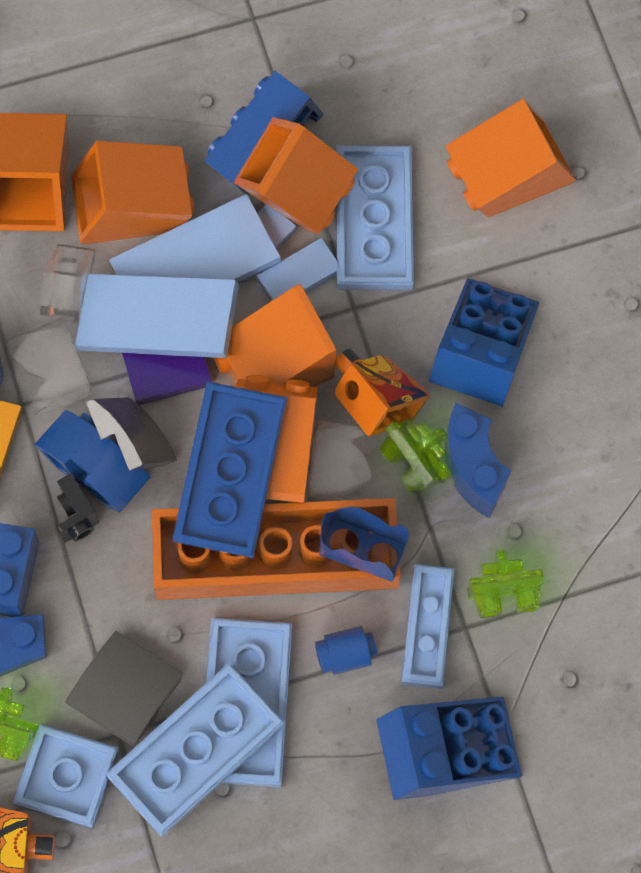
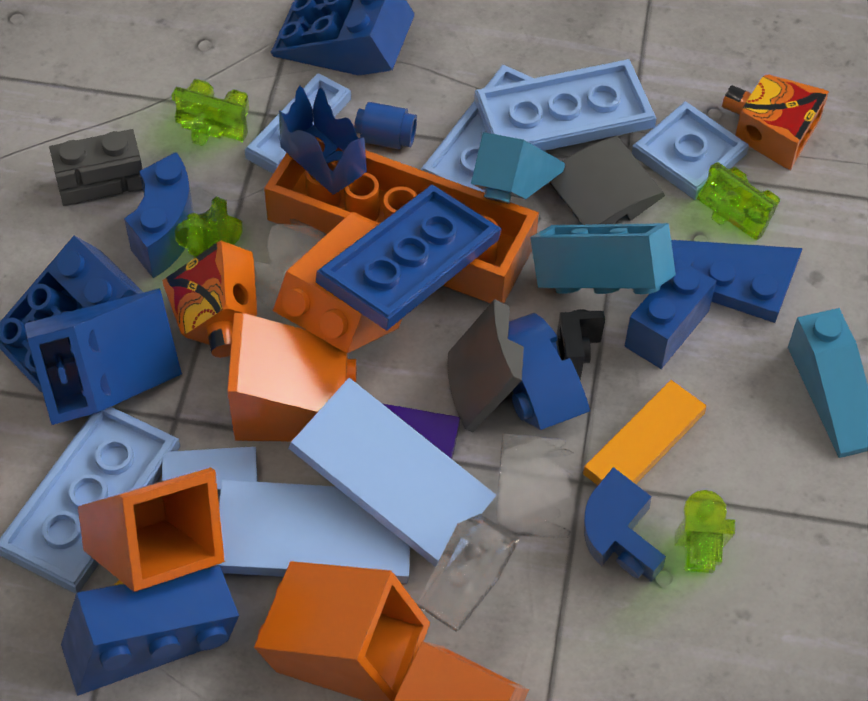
camera: 150 degrees left, 15 degrees down
none -> blue slope [24,288,182,425]
none -> dark grey brick [49,129,143,206]
none -> dark azure slope [471,132,565,203]
none -> dark azure brick [530,223,676,294]

